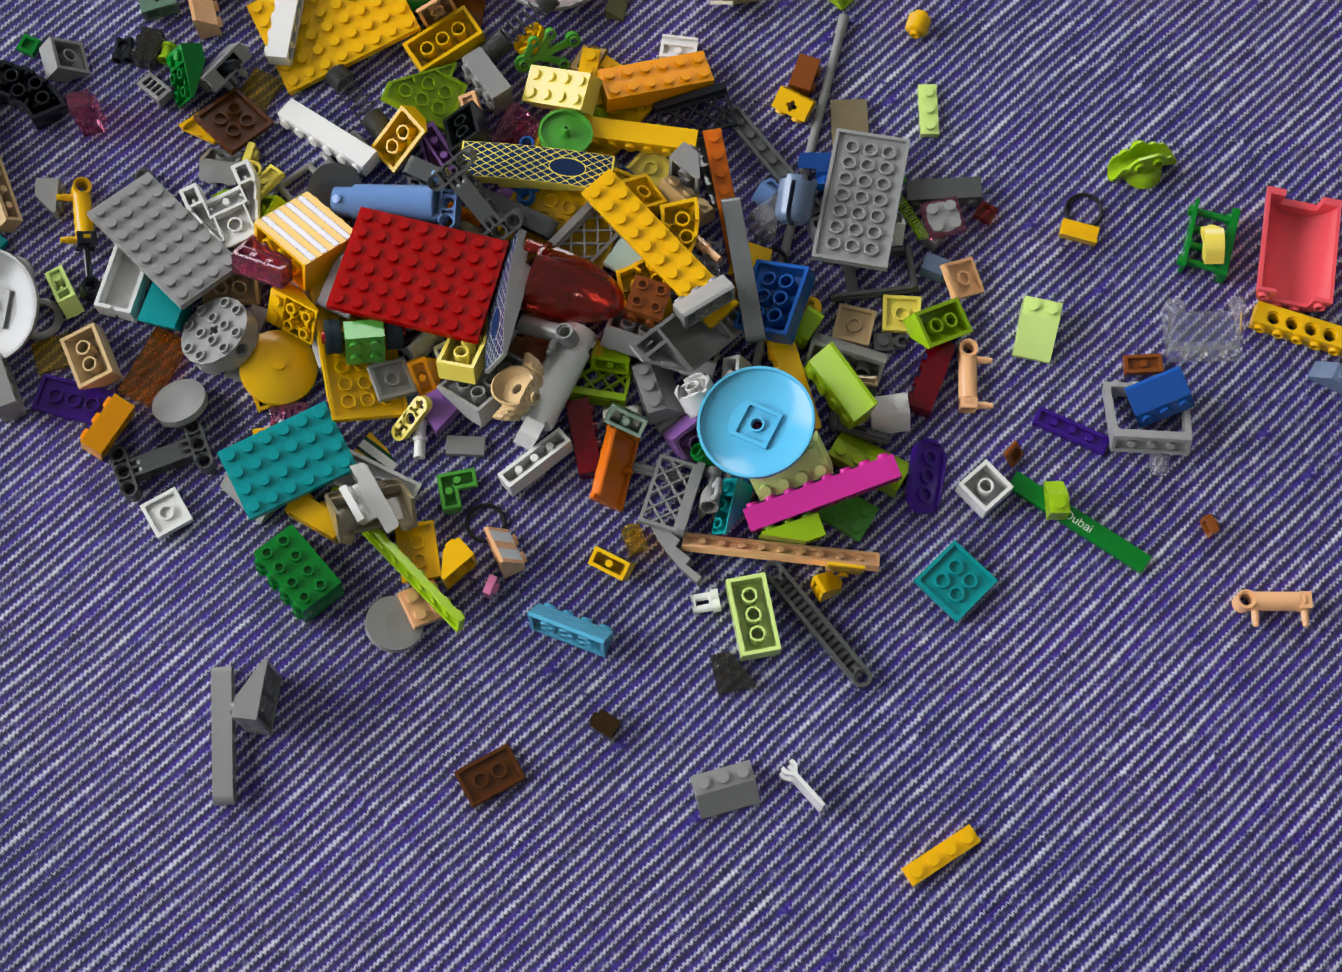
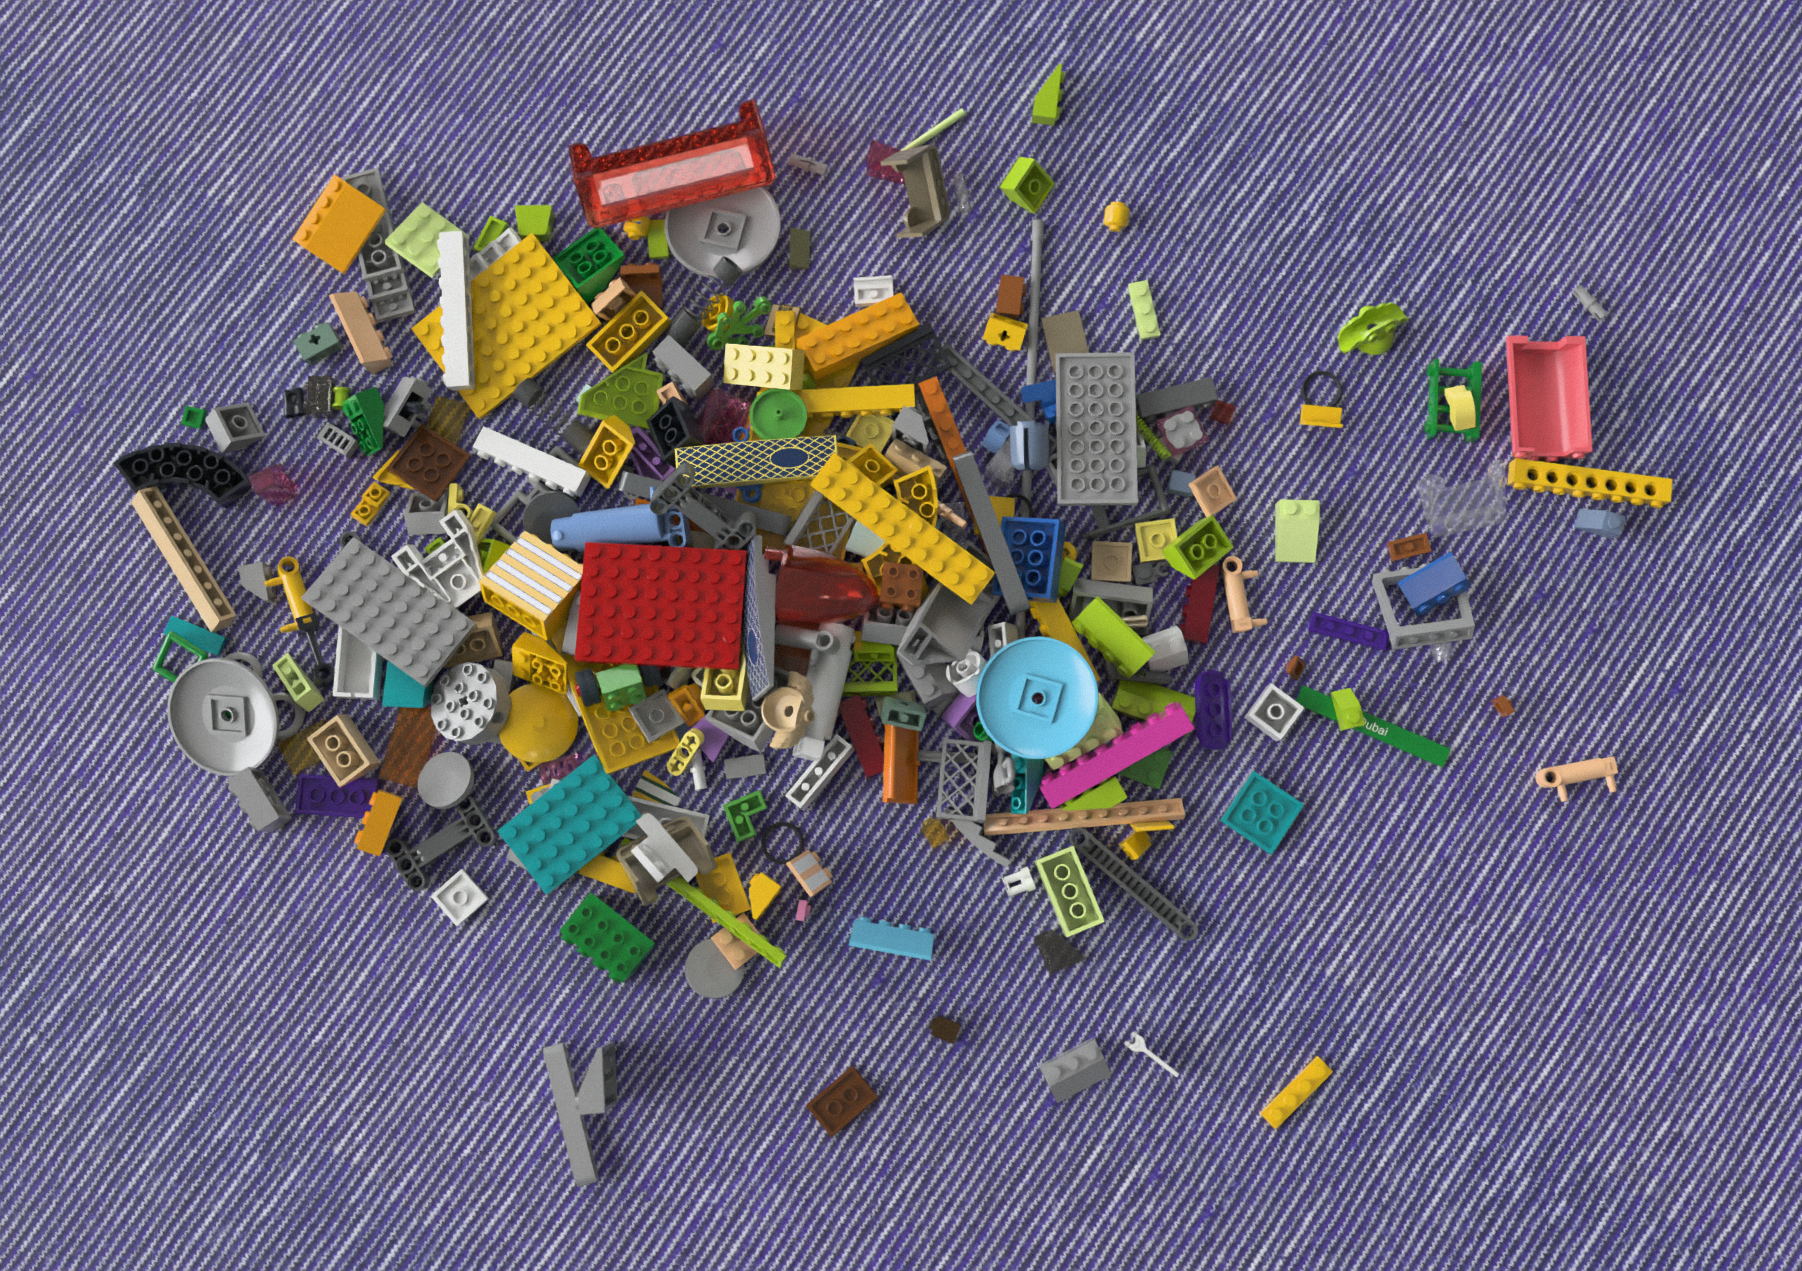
camera: 10 degrees left, 10 degrees up
clear pink wedge [231,234,293,289] -> none
yellow brick [587,546,636,581] -> none
light grey slope [672,274,735,329] -> none
none -> yellow slope [350,482,390,527]

